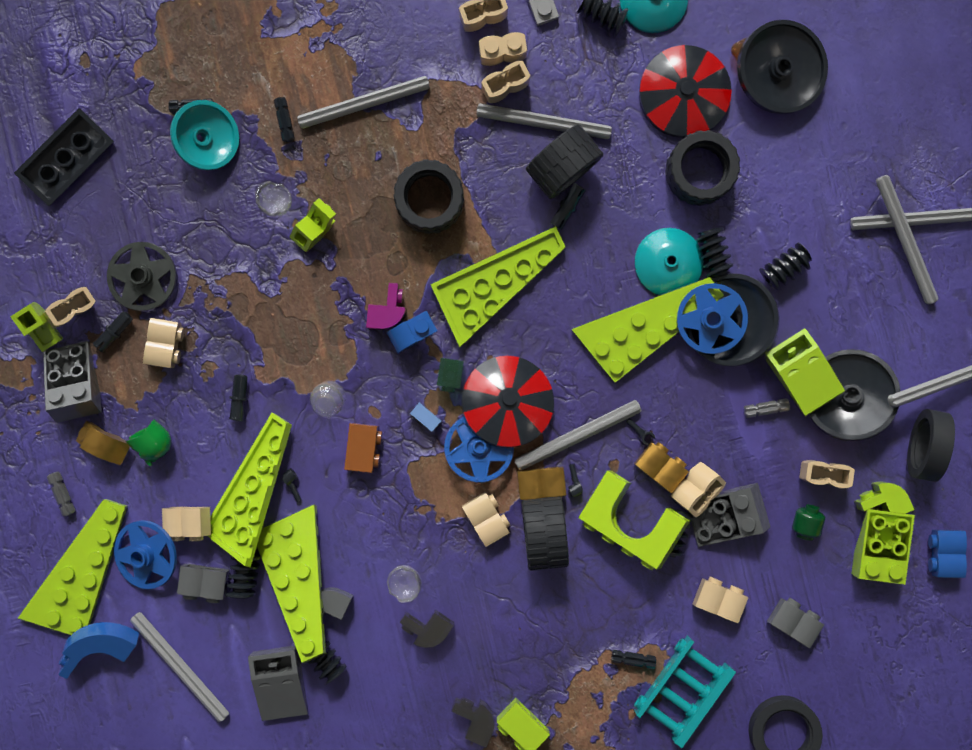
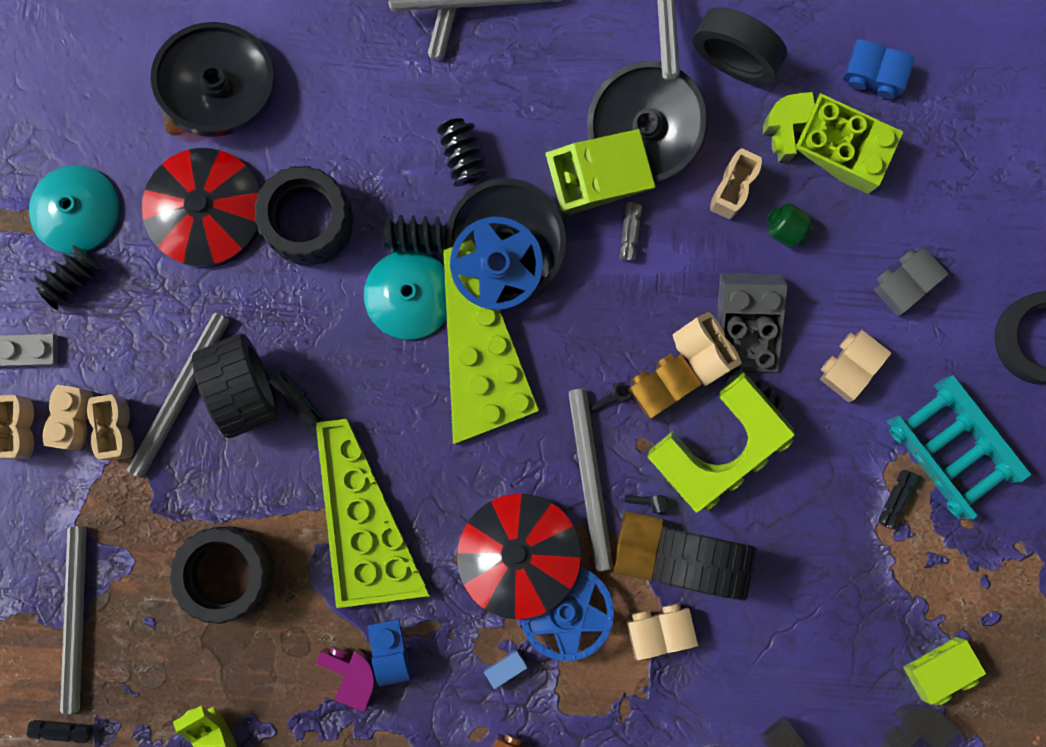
camera: 75 degrees left, 5 degrees down
clear green brick [437,358,464,393] -> none

